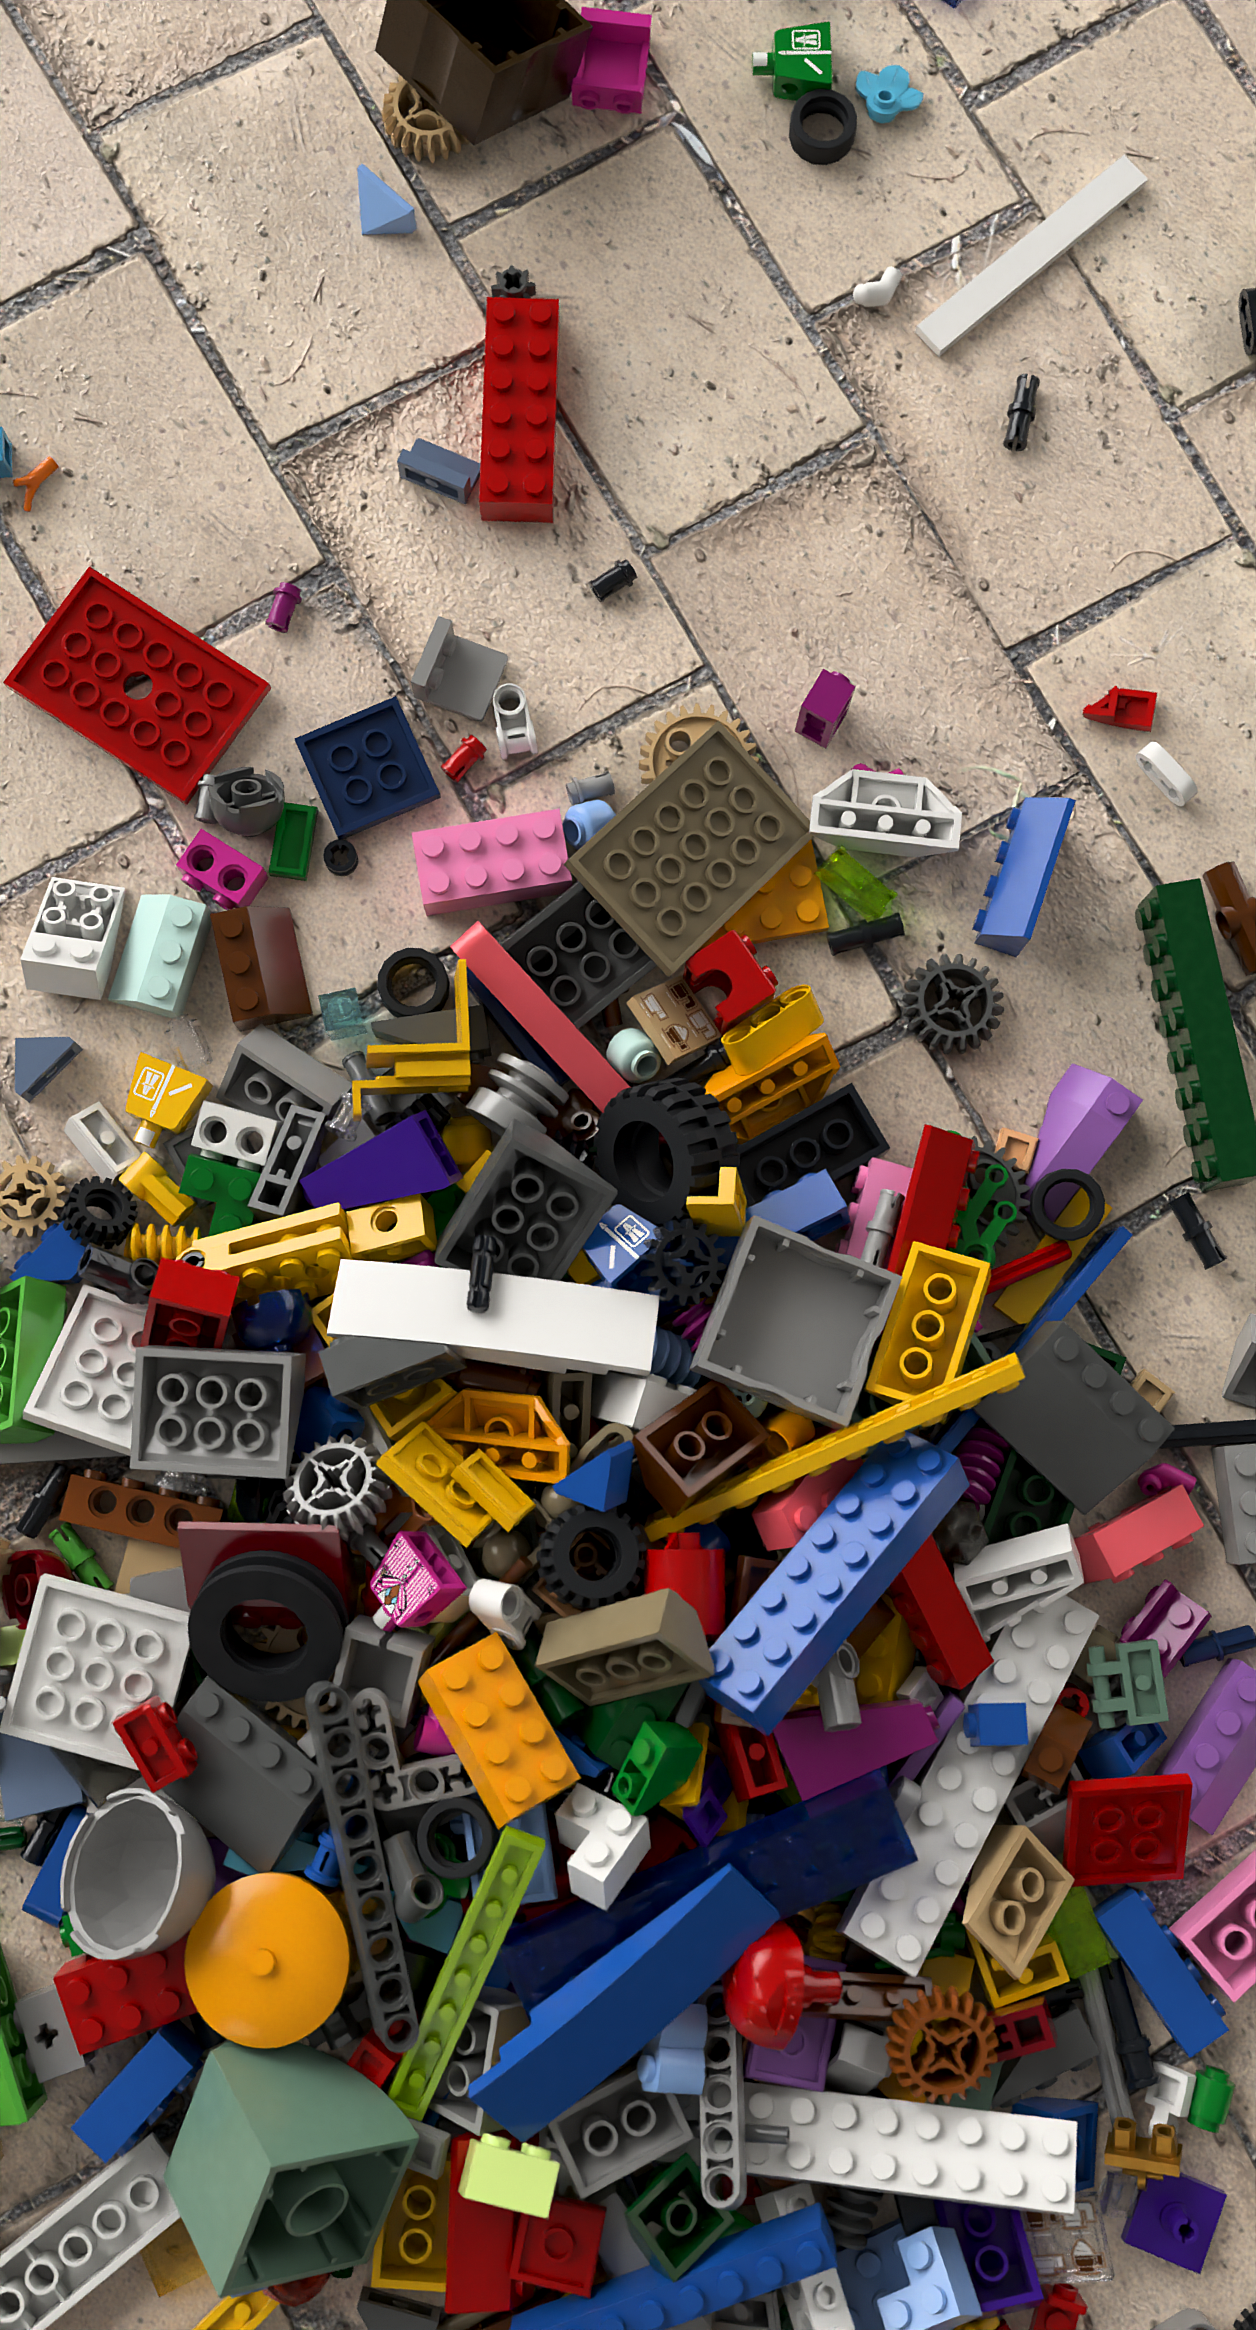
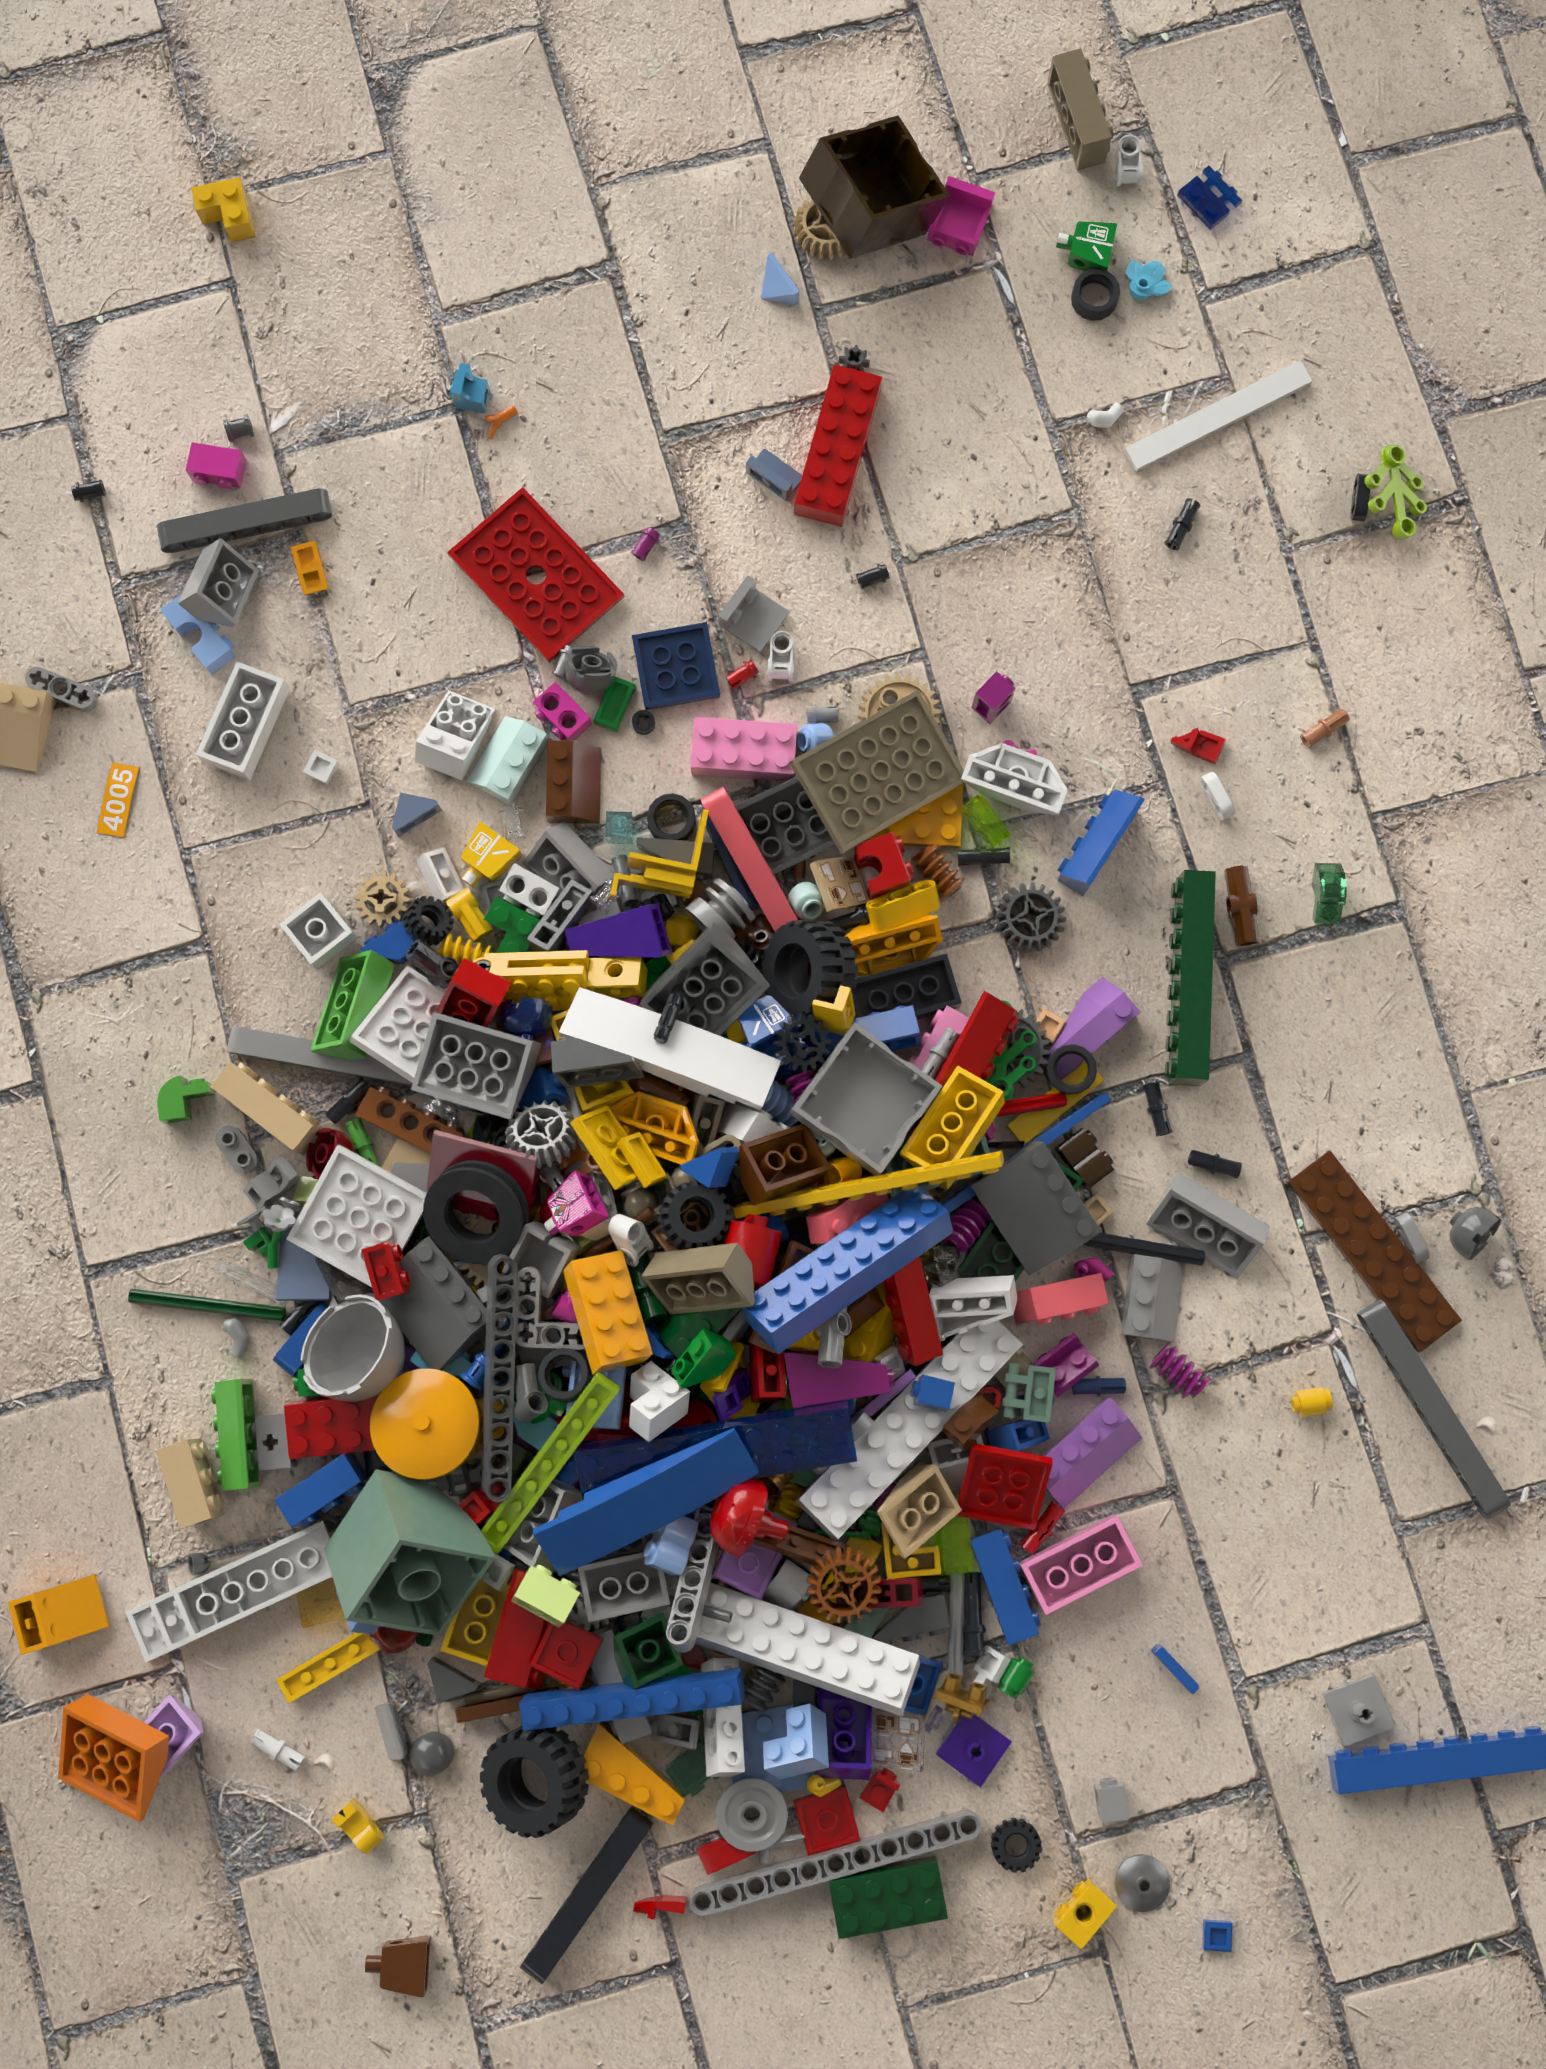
camera: 20 degrees right, 0 degrees up
none -> dark orange piece [911,844,965,902]
none -> red pin [1020,1500,1065,1555]
none -> dark brown brick [1054,1128,1114,1190]

